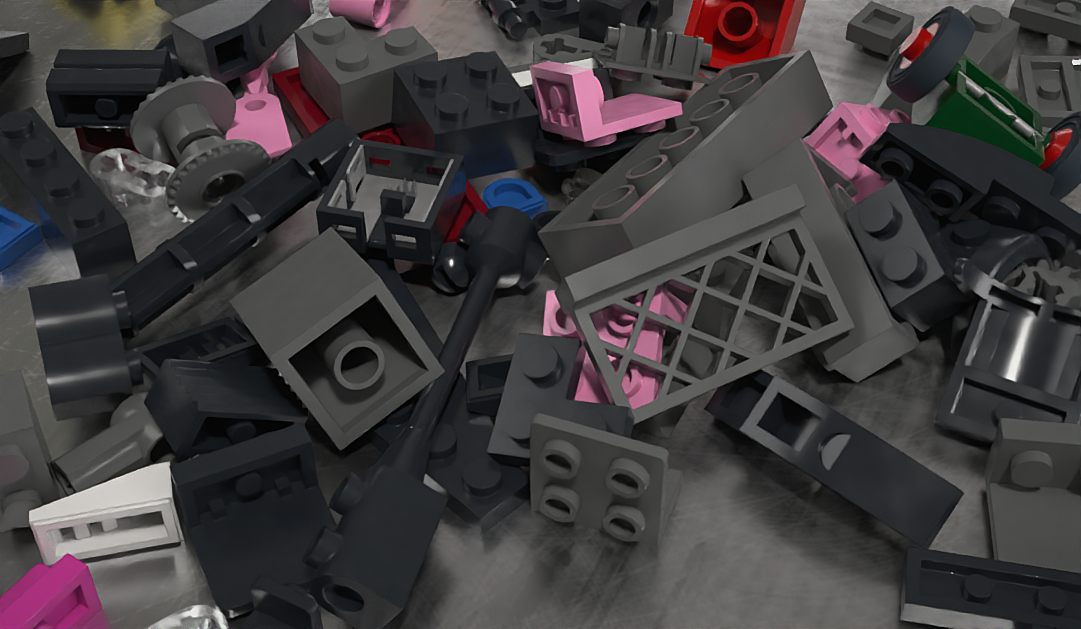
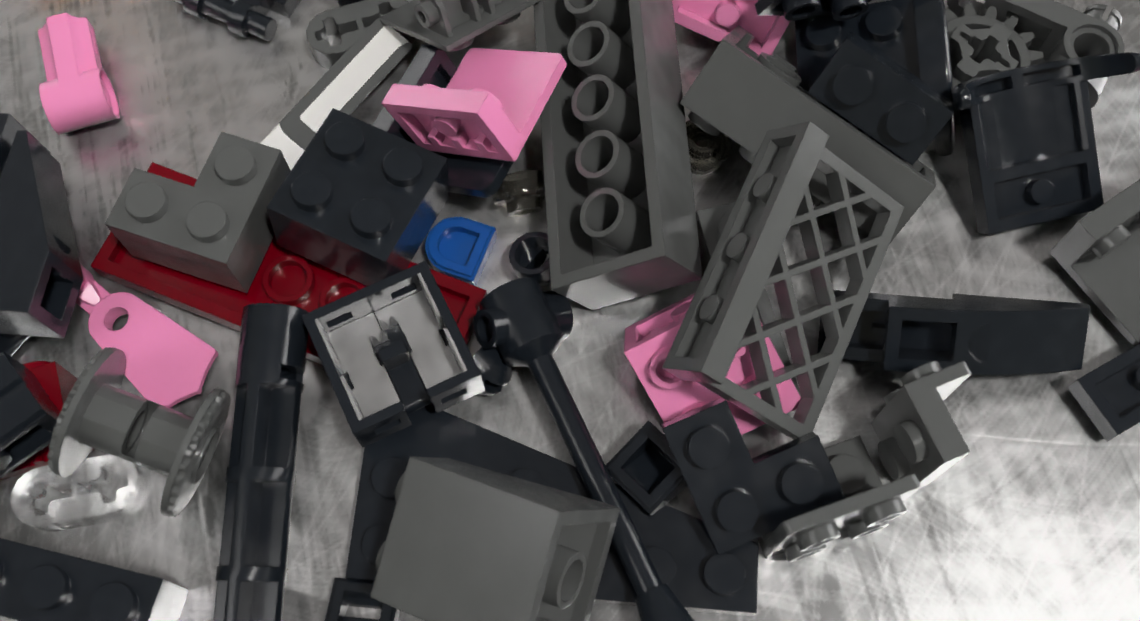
camera: 40 degrees left, 25 degrees up
none -> dark grey bracket [871,361,972,487]

